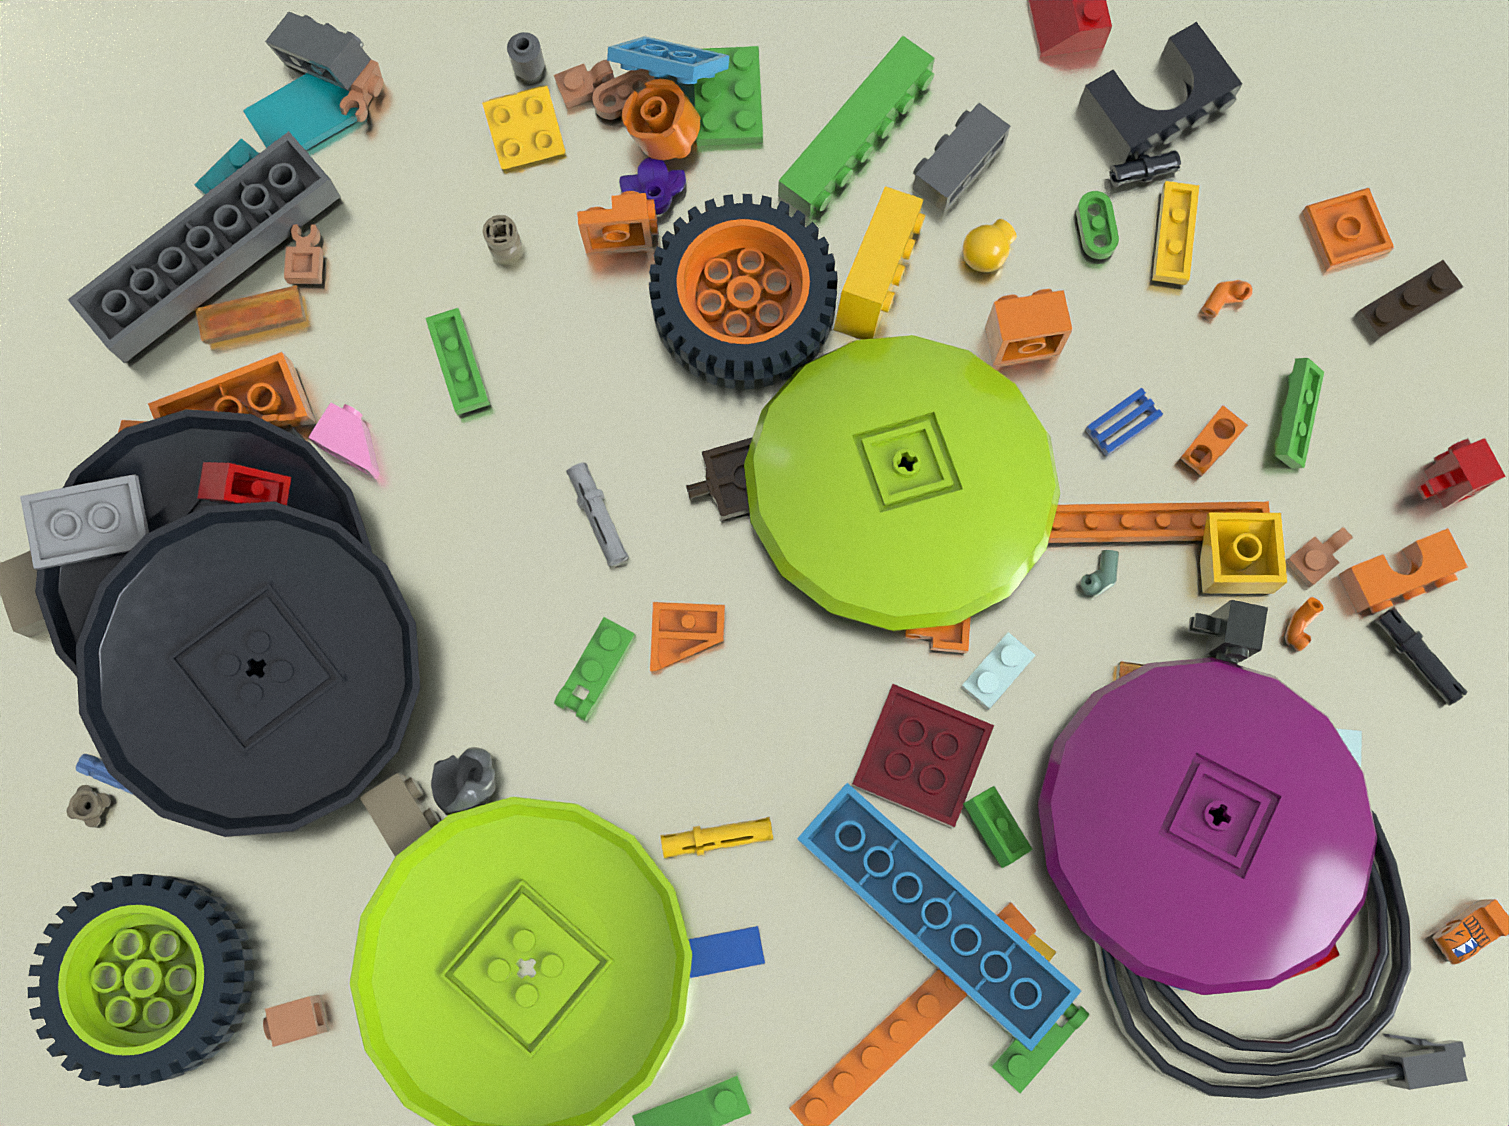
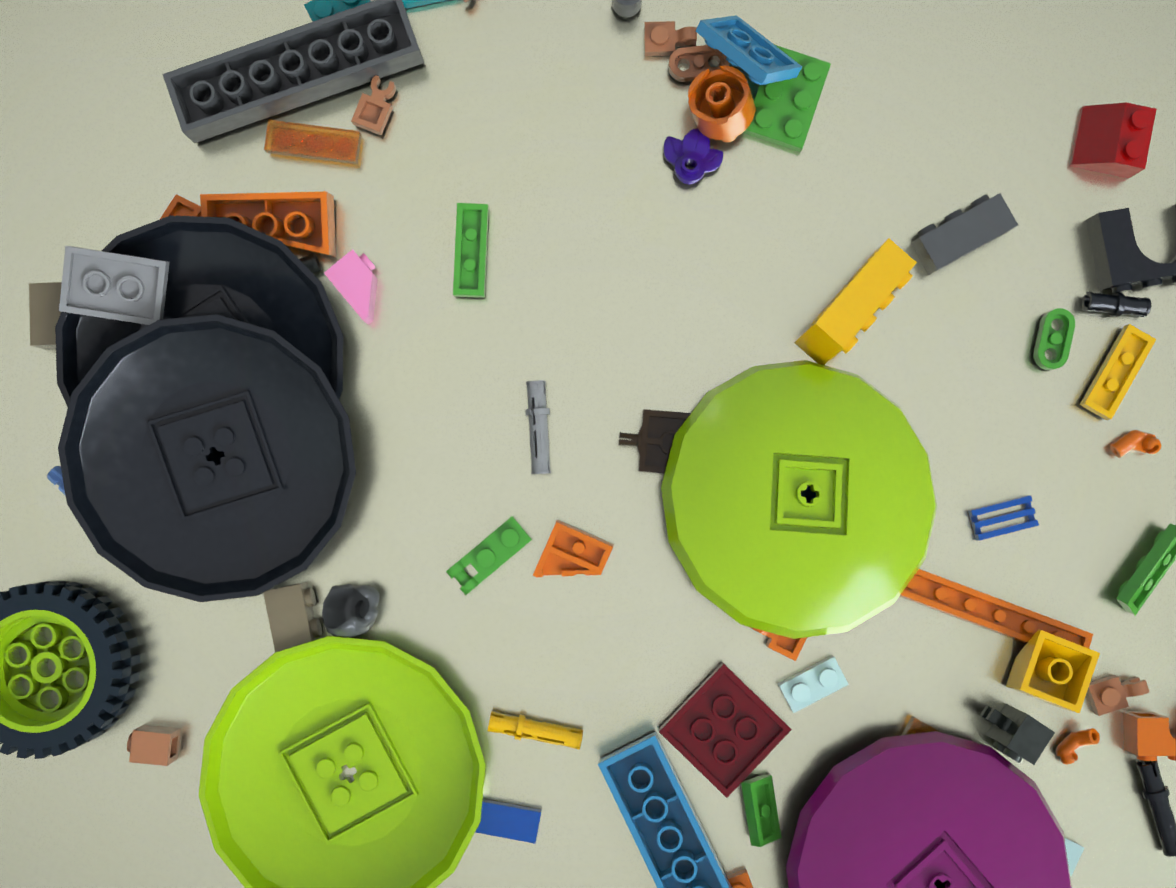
camera: 15 degrees right, 10 degrees up
dark tan plate [66,785,111,827] -> none
red slope [197,462,291,506] -> none
yellow bracket [482,85,565,169] -> none
dark tan wheel [482,215,522,260] -> none
orange plate [577,191,658,253] -> none
wheel [649,194,838,389] -> none
bright green brick [778,36,935,218] -> none
yellow piece [962,219,1017,273] -> none
orange brick [985,289,1073,365] -> none
sand green arm [1080,550,1119,596] -> none
orange leg [1180,405,1248,476] -> none

